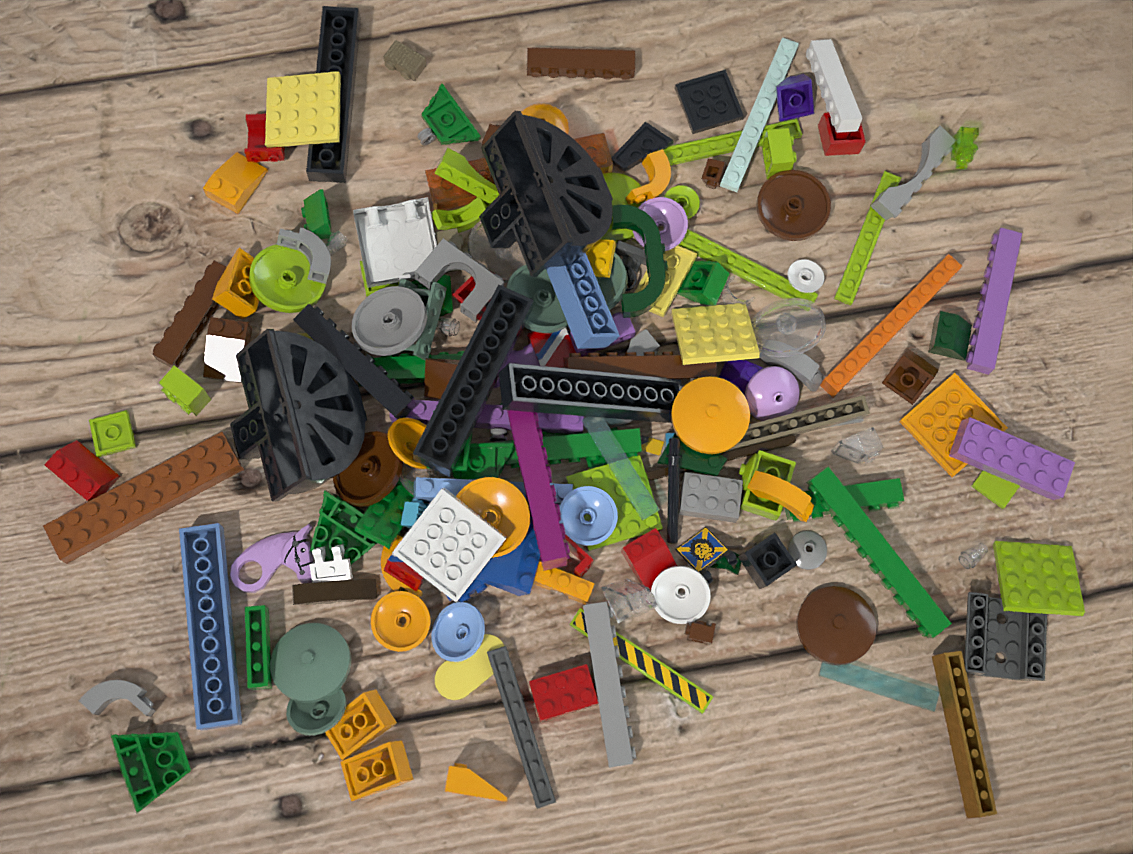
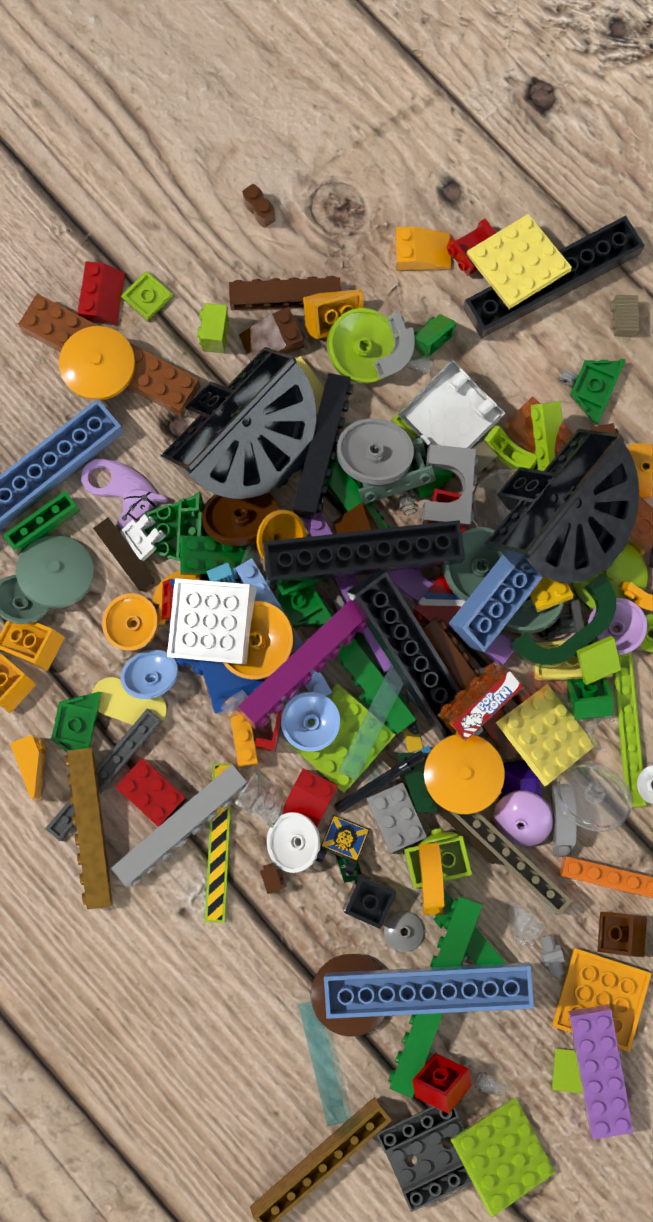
camera: 65 degrees right, 5 degrees up
none -> green wing [51,691,102,753]
none -> light orange dish [59,326,135,401]
none -> pearl gold brick [65,747,113,910]
none -> clear cone [220,689,248,718]
none -> reddish brown brick [242,184,275,228]
none -> medium blue brick [324,962,534,1019]
none -> red brick [412,1053,472,1114]
none -> brick [437,662,524,741]
none -> light grey axle [540,934,564,977]
none -> lime tile [577,636,621,685]

